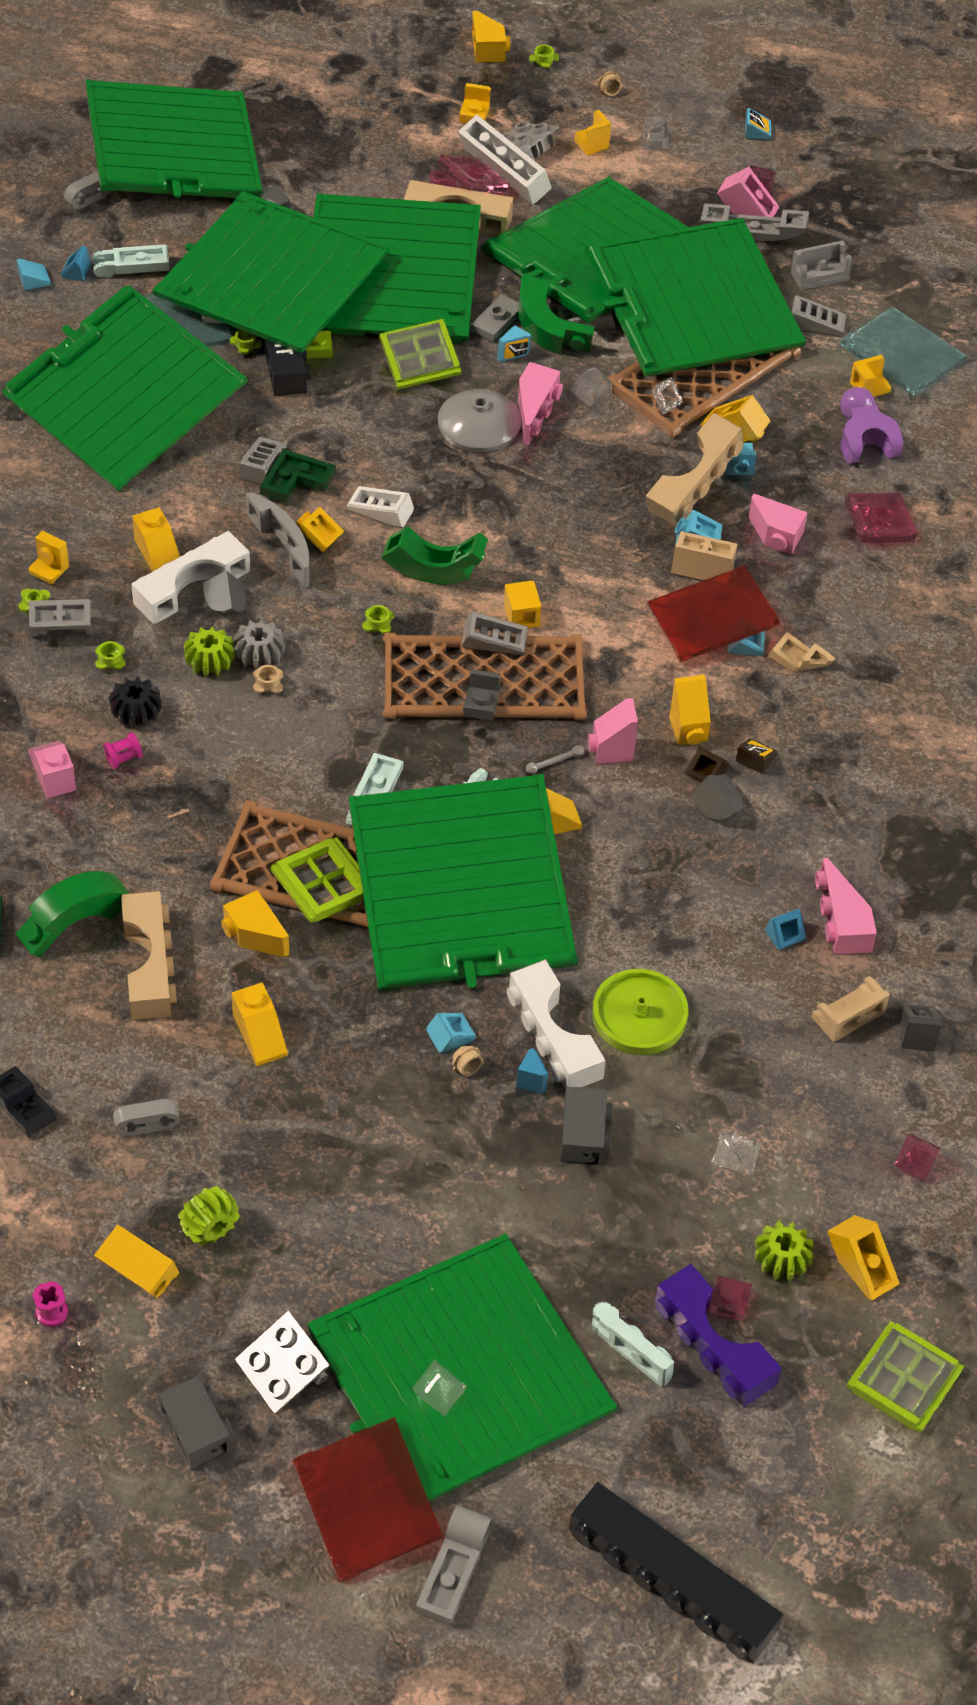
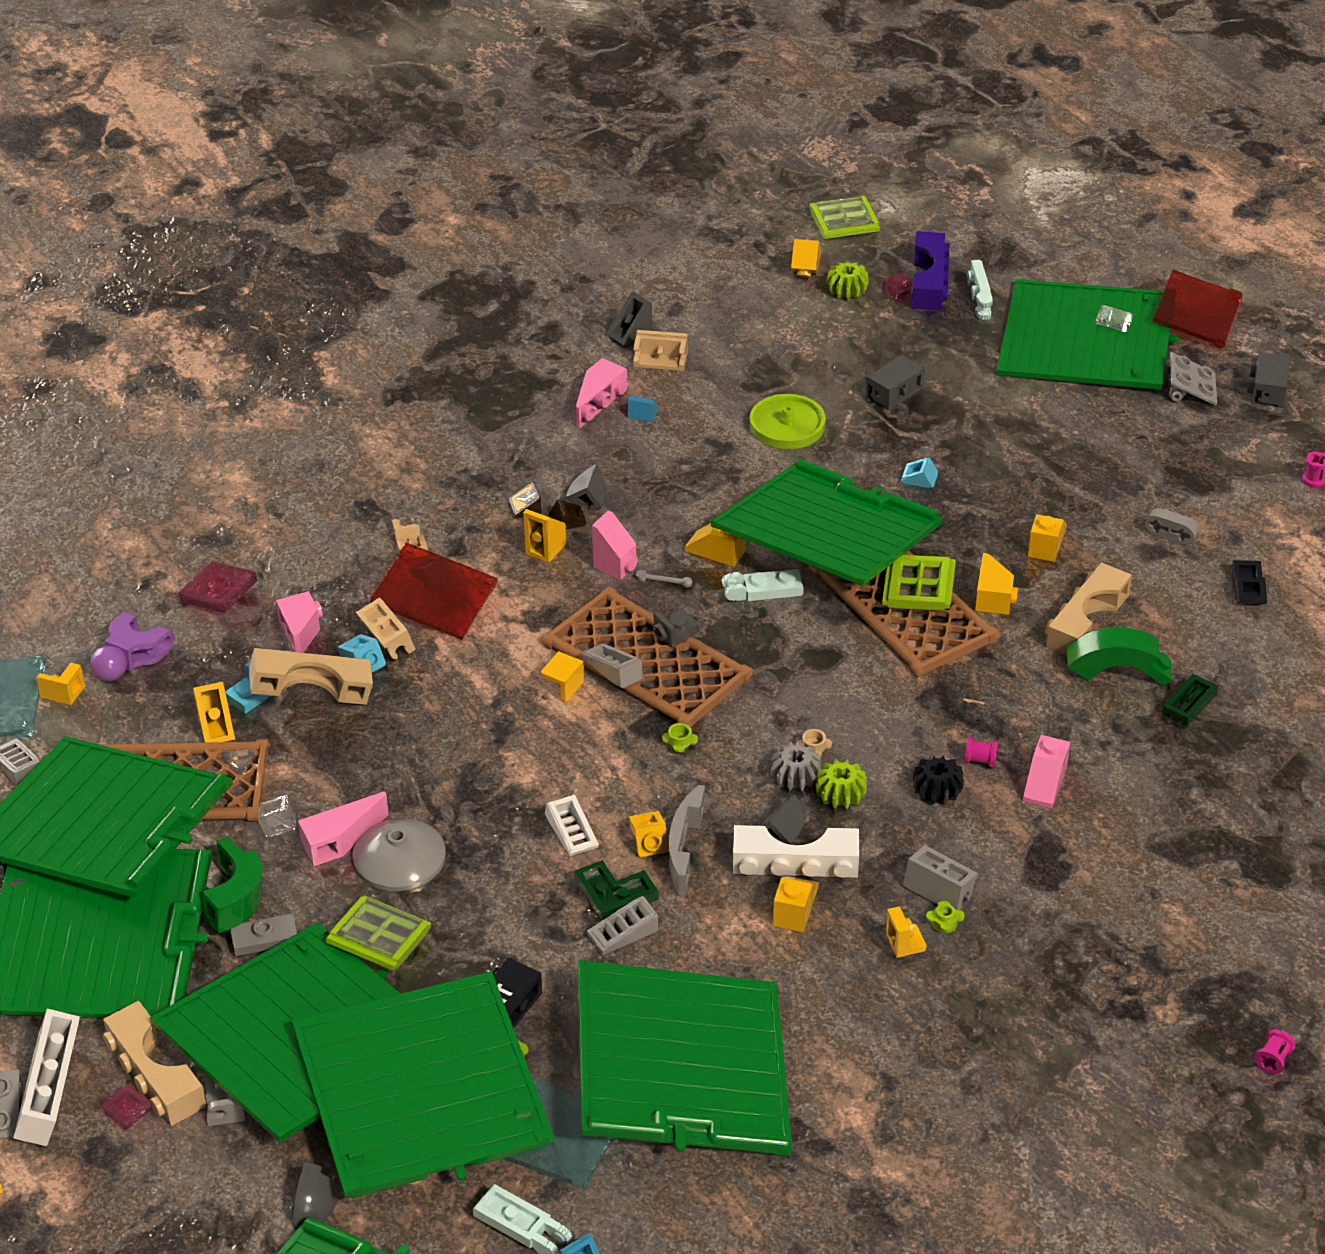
camera: 135 degrees left, 10 degrees down
yellow hinge [94,1224,179,1298] -> none
lime plate [95,641,126,670] -> none
lime gear [178,1186,240,1246] -> none
light aqua hinge [346,753,403,826] -> none
green arch [381,526,488,585] -> none
light grey plate [415,1505,493,1626] -> none
clear pink plate [437,155,509,194] -> none
tan plate [452,1046,483,1077] -> none
slope [497,326,531,362] -> none
white arch [507,960,606,1089] -> none
dark azure slope [516,1048,548,1094] -> none
black brick [569,1481,783,1664] -> none
clear slope [712,1132,762,1176] -> none
clear pink plate [894,1133,941,1180] -> none

